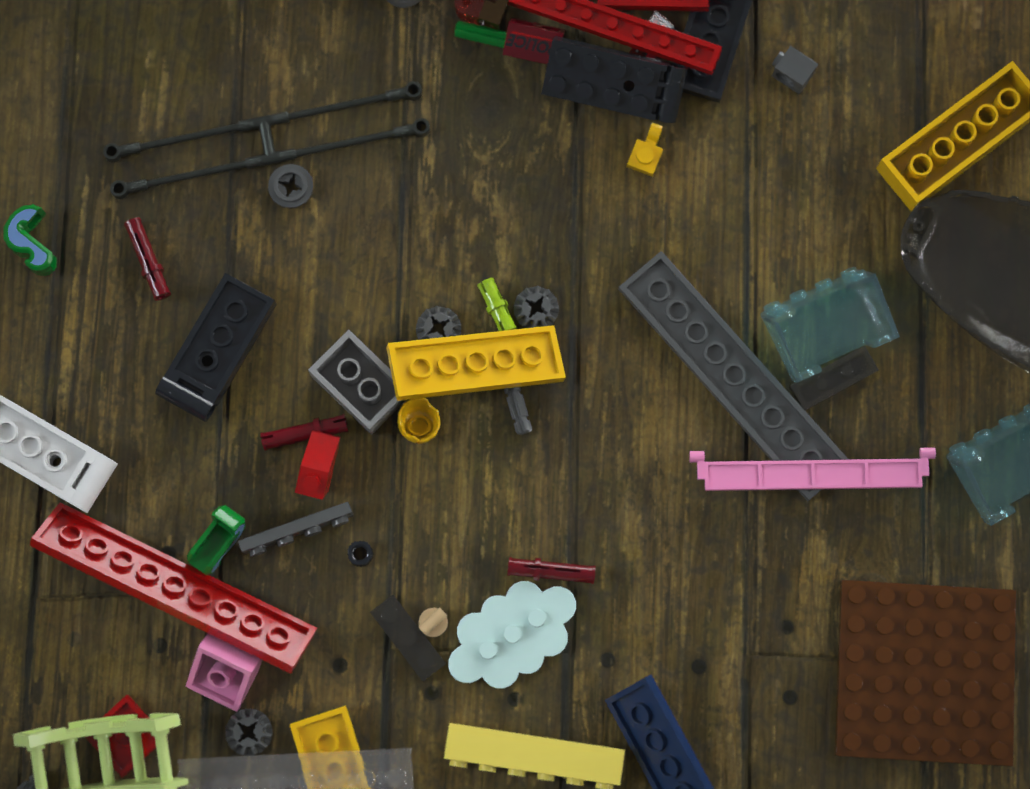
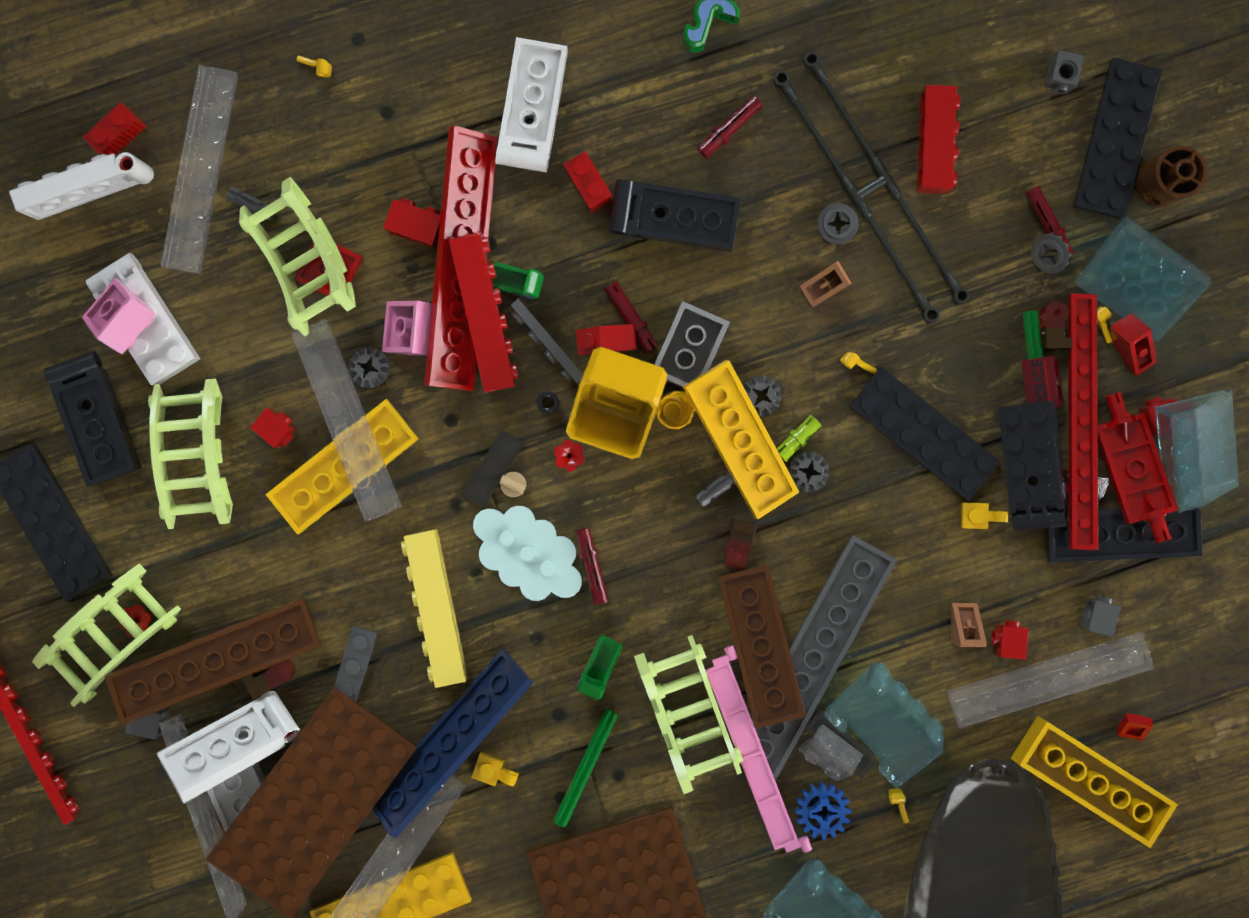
camera: 70 degrees right, 10 degrees up
none -> red brick [383,198,441,249]
none -> red brick [449,231,519,393]
none -> yellow plate [471,752,519,787]
none -> red plant [554,439,585,472]
none -> green axle [554,708,618,827]
none -> red brick [563,151,612,214]
none -> yellow plate [566,347,668,459]
none -> green animal [576,635,623,700]
none -> yellowish green fence [634,635,743,794]
none -> reddish brown plate [718,565,806,729]
none -> leg [724,518,757,569]
none -> blue gear [794,781,852,840]
none -> clear bracket [798,725,863,781]
none -> nougat slope [800,261,851,308]
none -> yellow hand [840,352,877,374]
none -> black plate [848,366,1001,501]
none -> yellow hand [889,789,909,824]
none -> red brick [917,85,960,194]
none -> clear plate [946,632,1154,729]
none -> nougat slope [951,603,987,647]
none -> red brick [991,620,1029,659]
none -> red plate [1117,713,1153,741]

